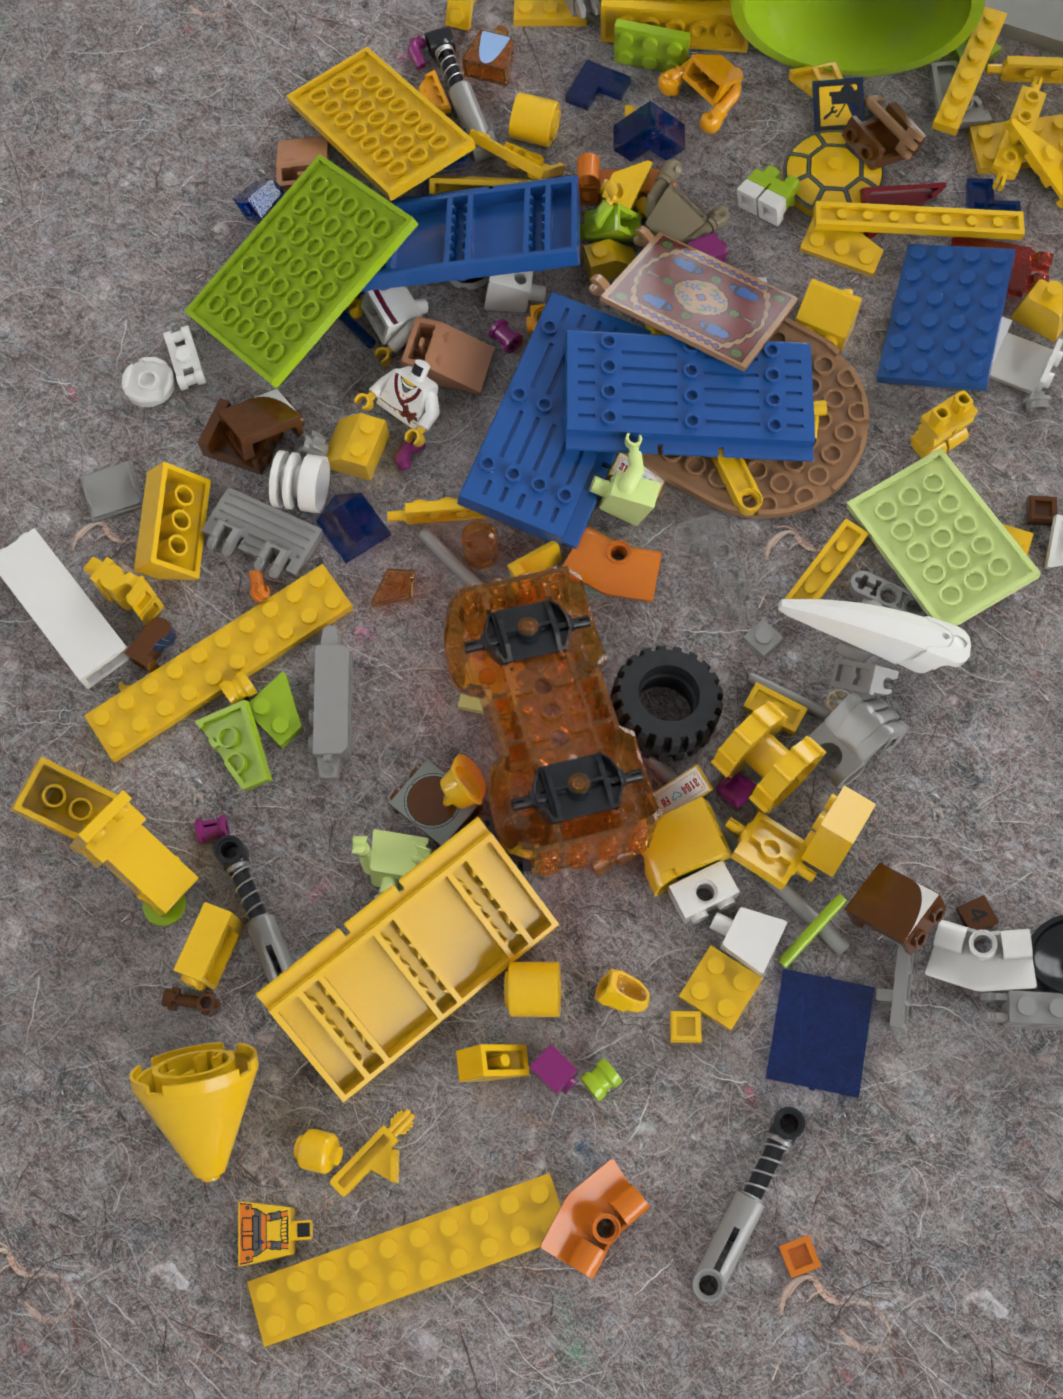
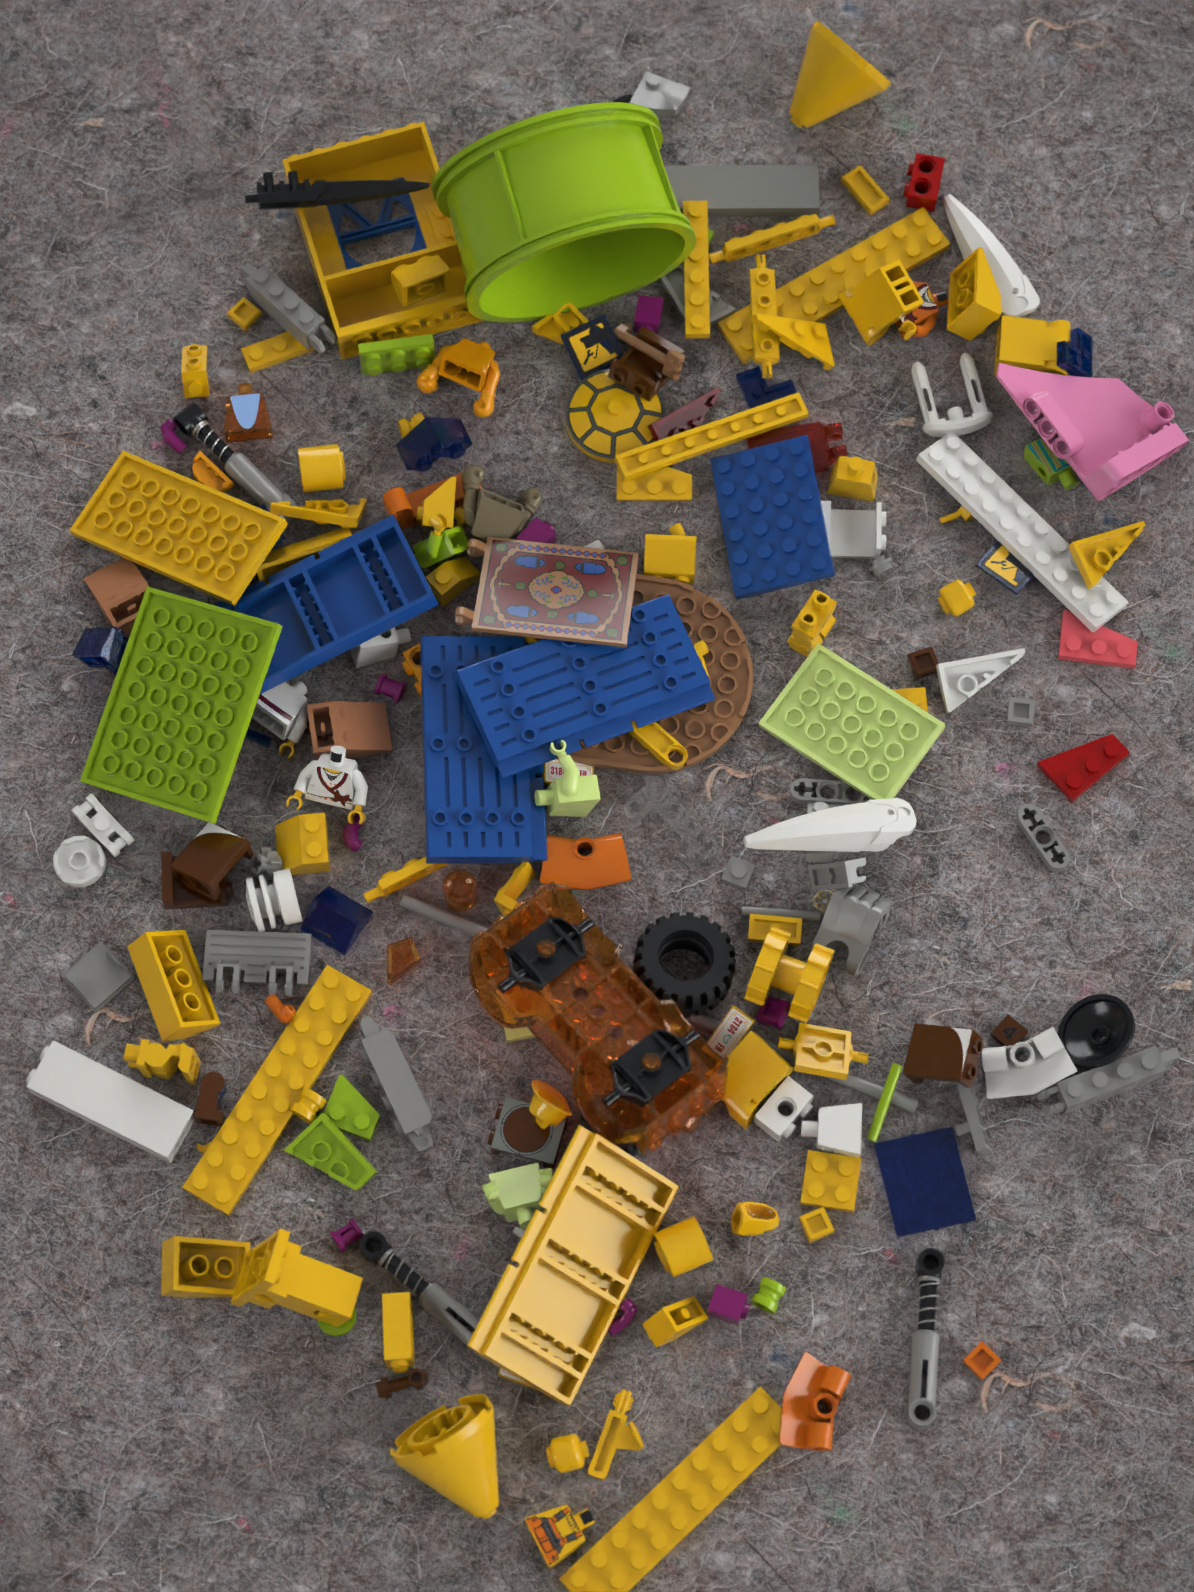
camera: 30 degrees left, 0 degrees up
clear blue tile [565,60,631,111] -> none
hips [737,165,800,226] -> none
yellow plate [785,519,869,599] -> none
yellow brick [801,786,876,877] -> none
none -> magenta arm [608,1298,638,1337]
none -> magenta brick [634,295,663,335]

